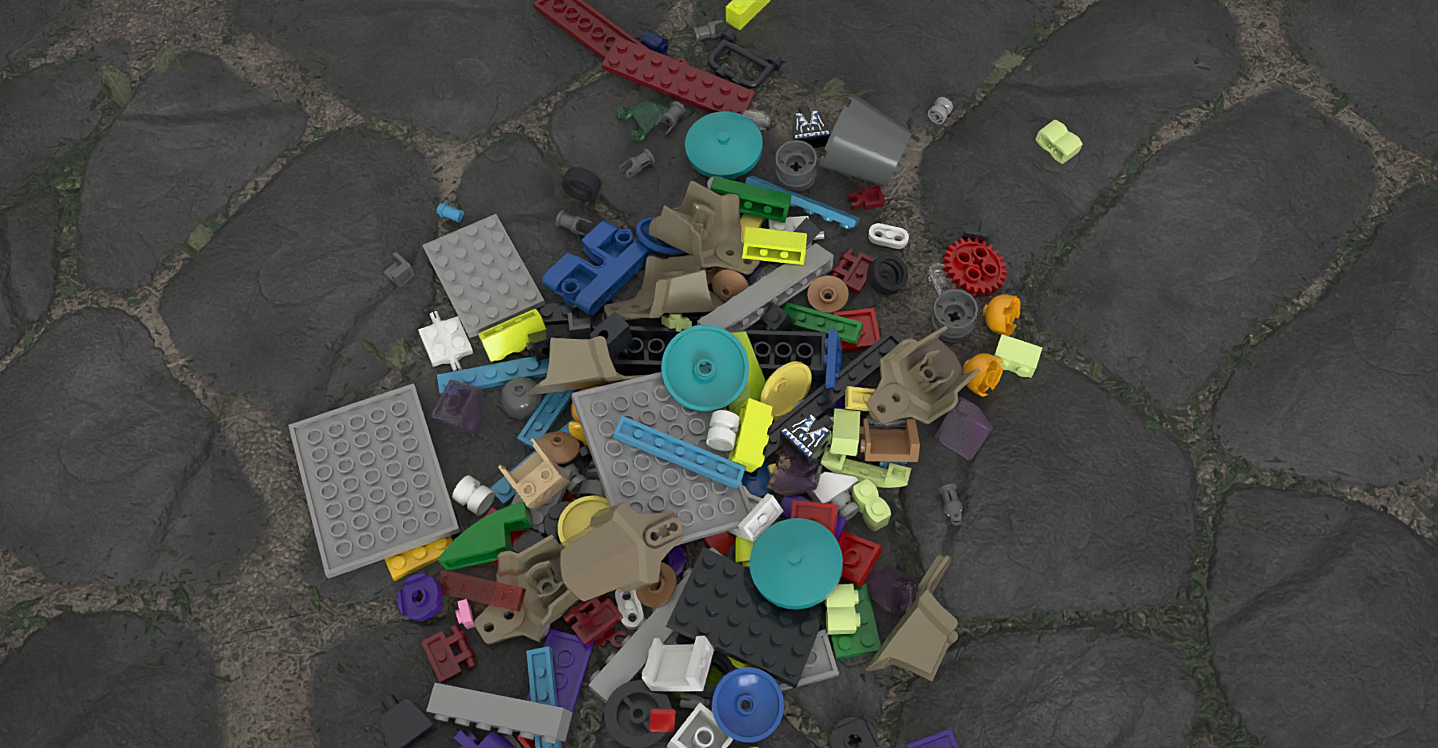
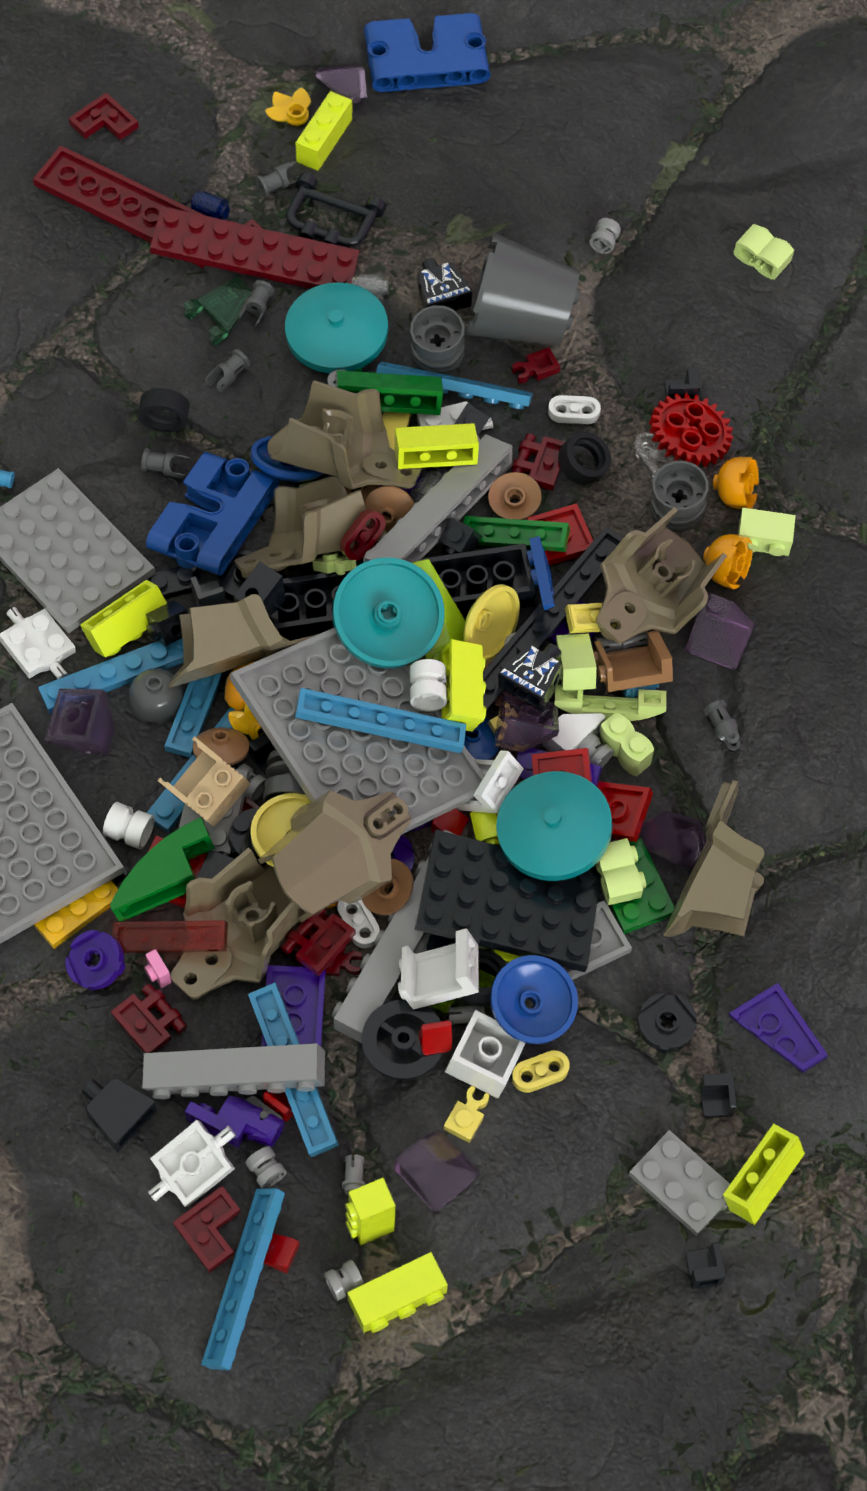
camera: 15 degrees left, 0 degrees up
none -> dark red plate [340,509,386,561]

